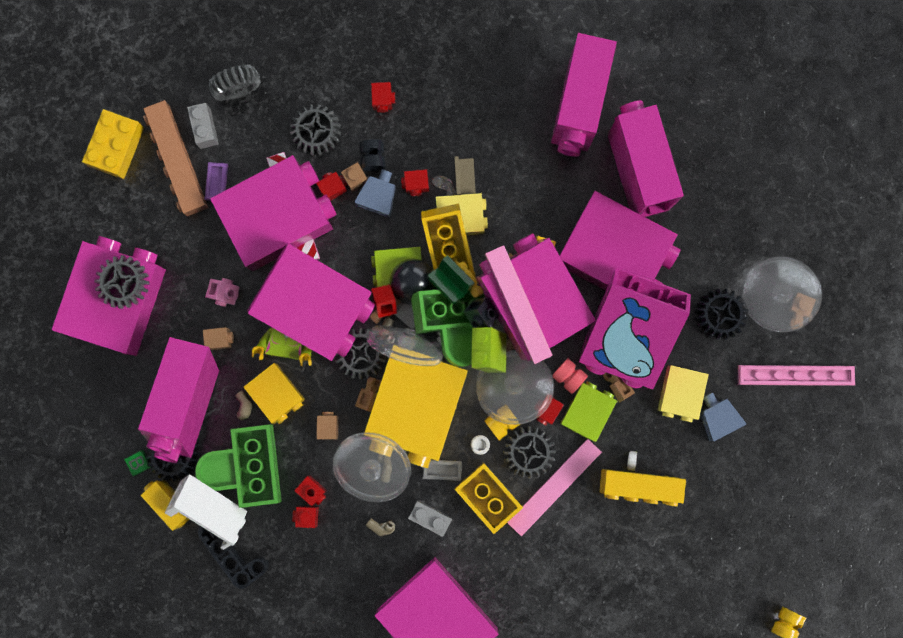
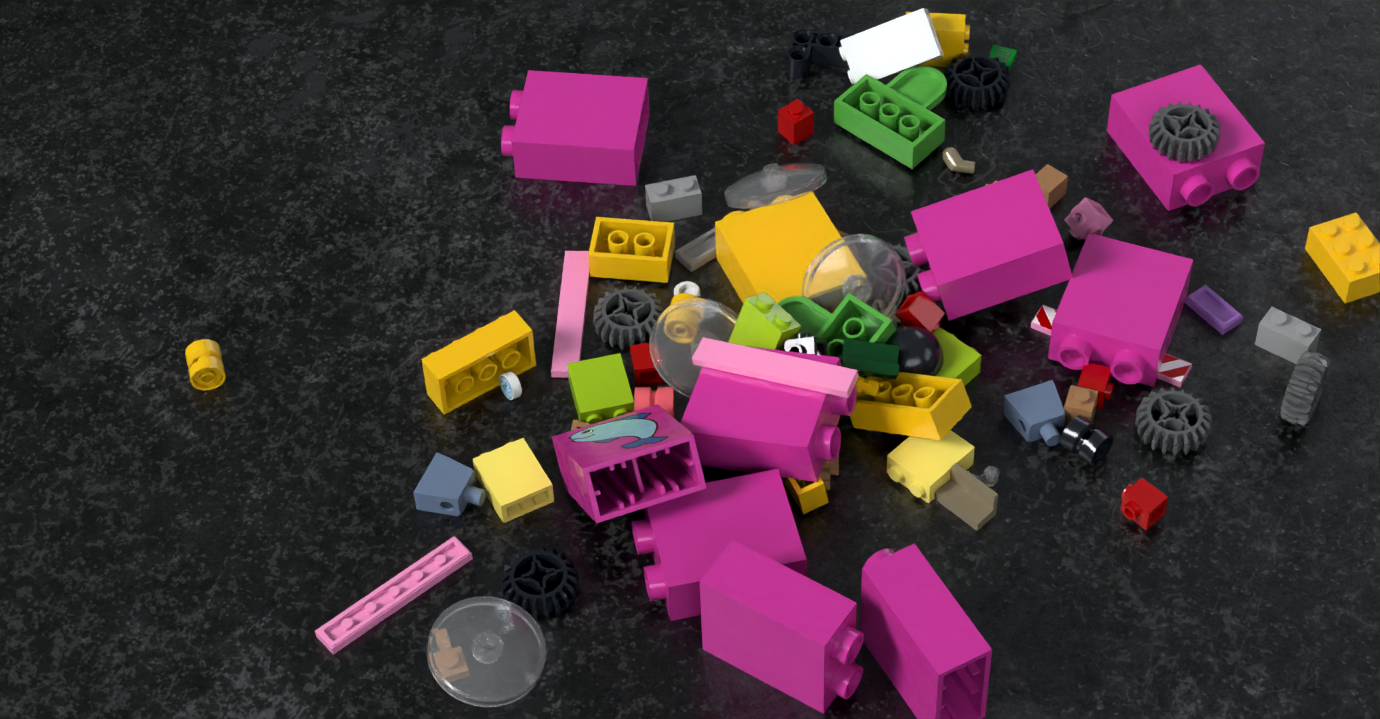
camera: 140 degrees right, 35 degrees down
dark pink brick [138,337,219,463] -> none
nougat brick [143,100,208,217] -> none
yellow brick [244,363,305,424] -> none
red brick [295,475,327,506] -> none
medium nougat brick [317,412,338,439] -> none
dark tan arm [366,518,395,536] -> none
red brick [401,169,429,196] -> none

